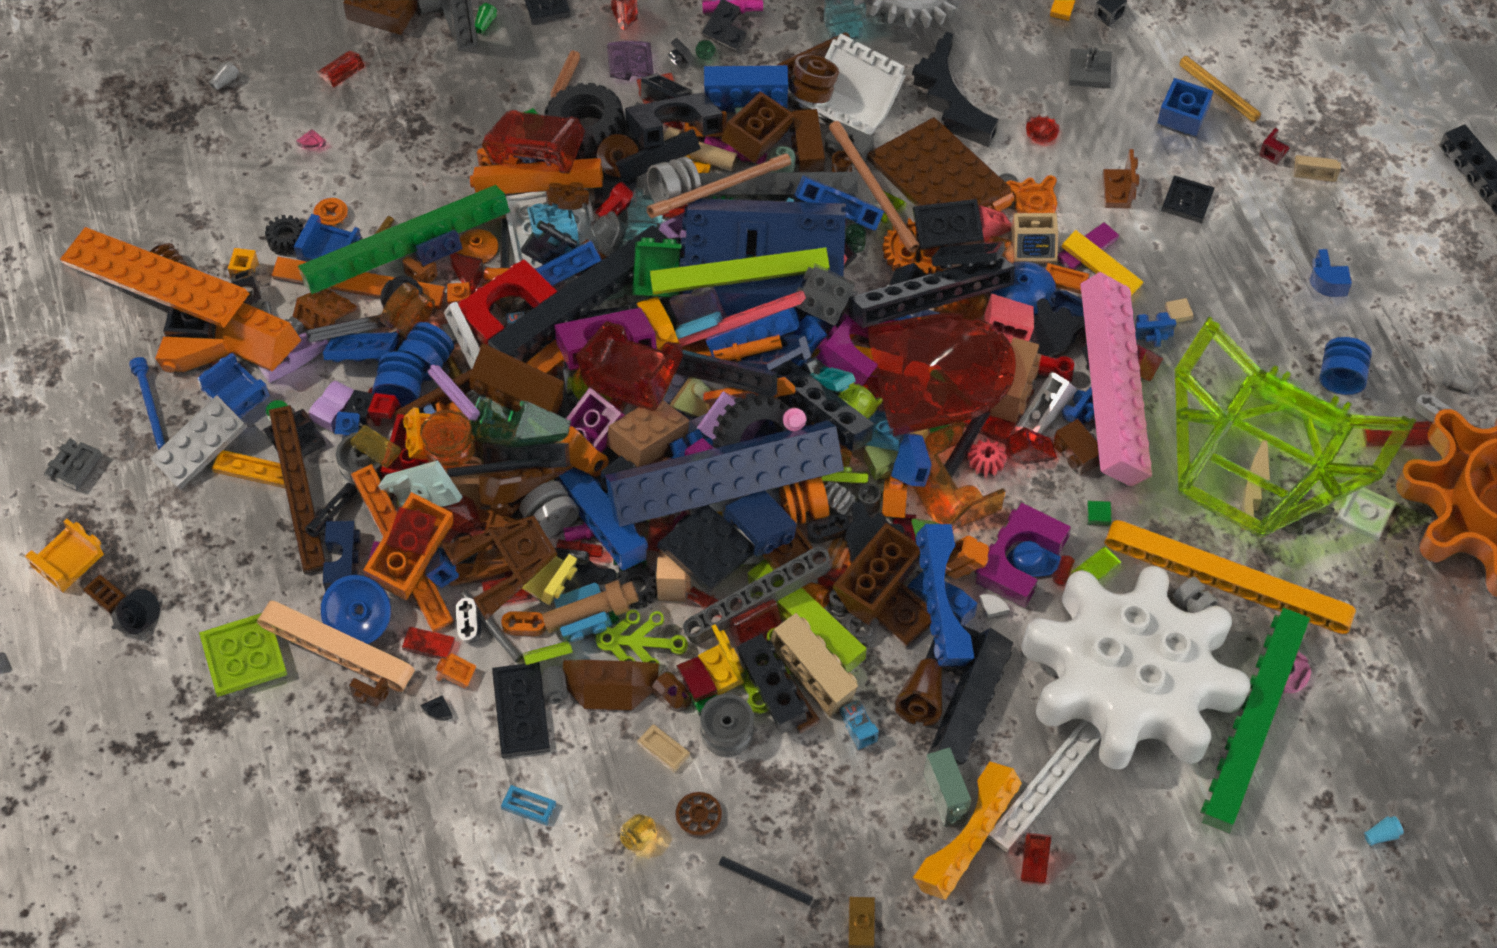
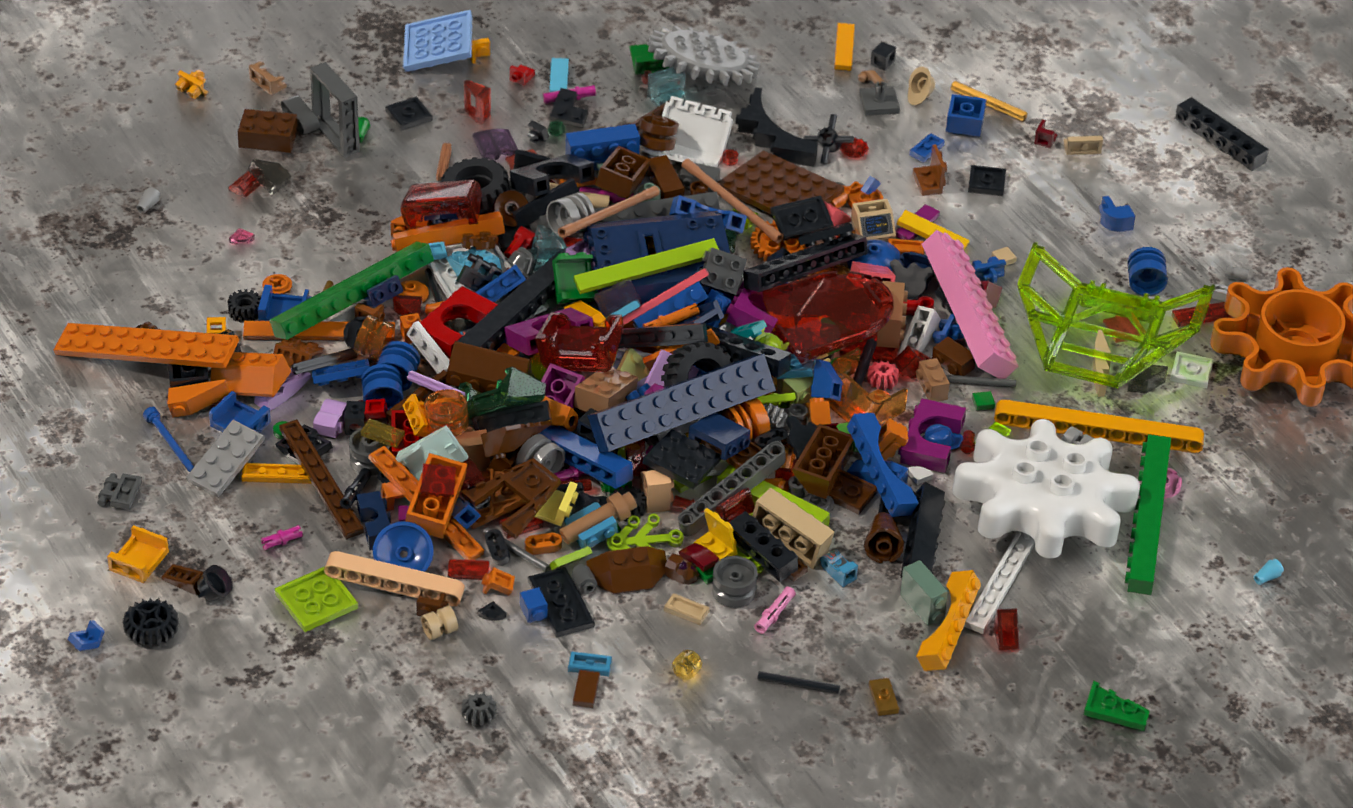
camera: 15 degrees left, 15 degrees down
blue bracket [335,412,364,440] -> none
black bar [447,458,541,477] -> none
reddish brown wheel [675,792,722,837] -> none
bright pink plate [783,408,806,431] -> none
none -> black gear [122,597,179,647]
none -> clear smoke slope [248,159,291,196]
none -> dark pink pin [261,525,303,550]
none -> orange panel [381,482,405,511]
none -> tan wheel [421,606,458,640]
none -> medium azure tile [428,242,447,260]
none -> dark grey gear [461,691,497,727]
none -> blue brick [520,587,548,623]
none -> reddish brown tile [573,670,600,708]
none -> clear red bush [722,149,739,166]
none -> bright pink pin [754,587,796,634]
none -> black bar [803,114,854,165]
none -> medium nougat arm [858,70,884,86]
none -> blue tile [861,176,881,194]
none -> tan piece [908,67,935,105]
none -> blue plate [909,133,945,163]
none -> medium nougat brick [916,358,950,402]
none -> dark grey bar [946,375,1016,387]
none -> clear red piece [1103,313,1144,343]

